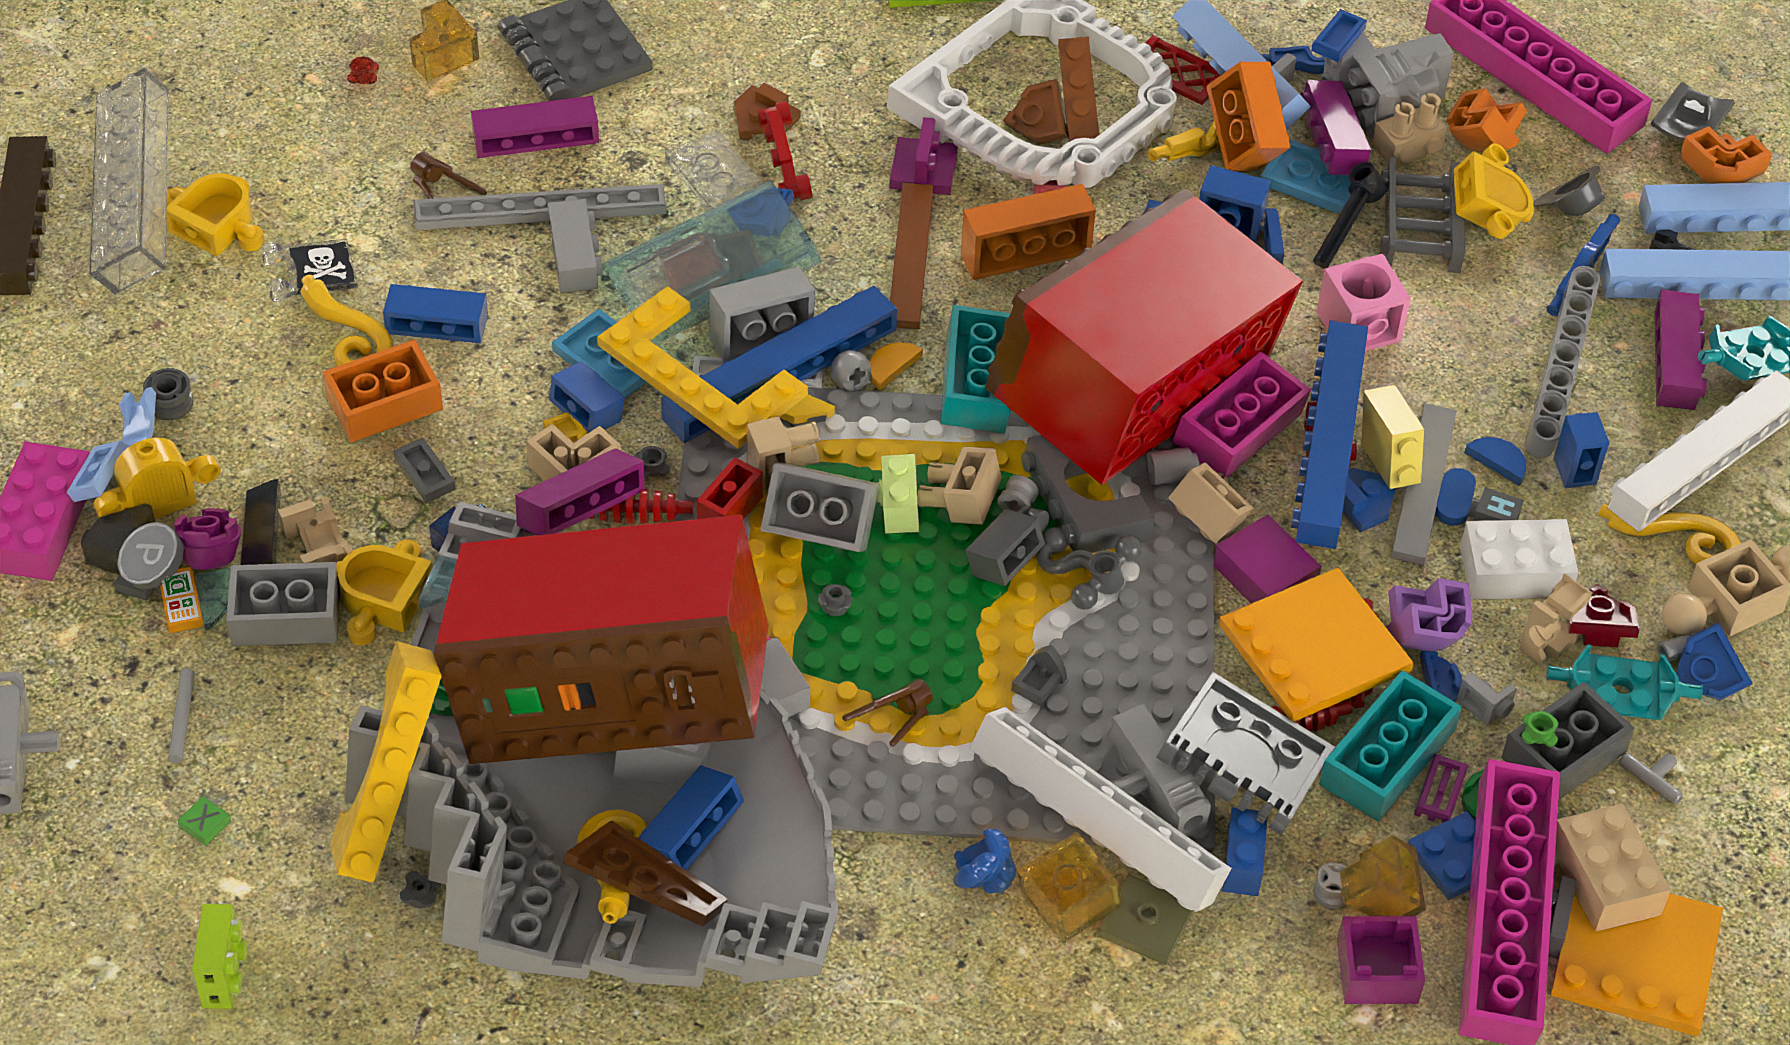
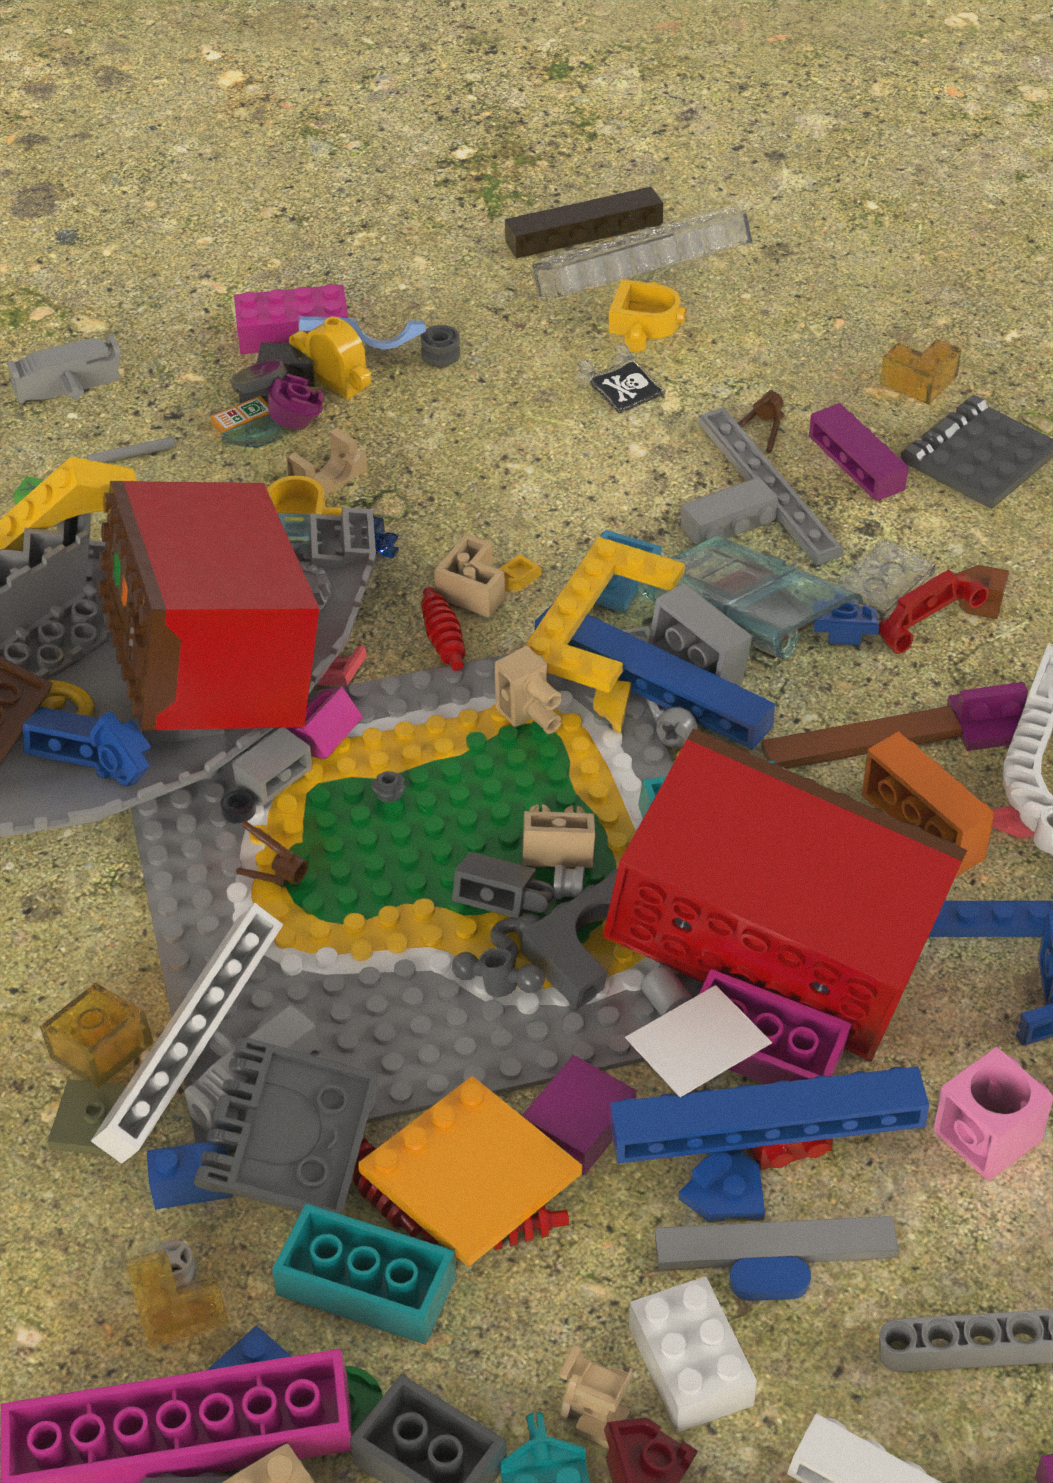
camera: 75 degrees right, 5 degrees down
light grey brick [226,562,340,646] -> none
black slope [240,479,281,565] -> none
yellow plant [300,275,394,366] -> none
orange brick [322,339,443,443] -> none
clear red plate [347,56,379,84] -> none
blue brick [383,284,488,343] -> none
dark grey plate [393,437,456,503] -> none
magenta brick [515,448,644,535] -> none
blue brick [549,361,625,433] -> none
dark grey plate [634,446,670,478] -> none
red brick [696,457,763,520] -> none
light grey brick [761,463,880,552] -> none
yellowish green brick [876,454,919,534] -> none
blue hair [953,828,1016,894] -> none
dark grey tile [1011,645,1067,707] -> none
tan brick [1169,462,1254,544] -> none
magenta container [1337,916,1425,1004] -> none
light yellow brick [1361,385,1424,489] -> none
medium lavender brick [1386,578,1472,652] -> none
magenta tile [1414,754,1468,823] -> none
blue tile [1419,650,1462,702] -> none
light grey bracket [1457,672,1517,726] -> none
blue tile [1464,437,1526,486] -> none
dark grey brick [1468,487,1524,521] -> none
bright green plate [1522,711,1558,747] -> none
blue brick [1554,412,1610,488] -> none
none -> blue plate [90,711,151,787]
none -> black tile [221,790,256,823]
none -> white sticker [625,985,772,1097]

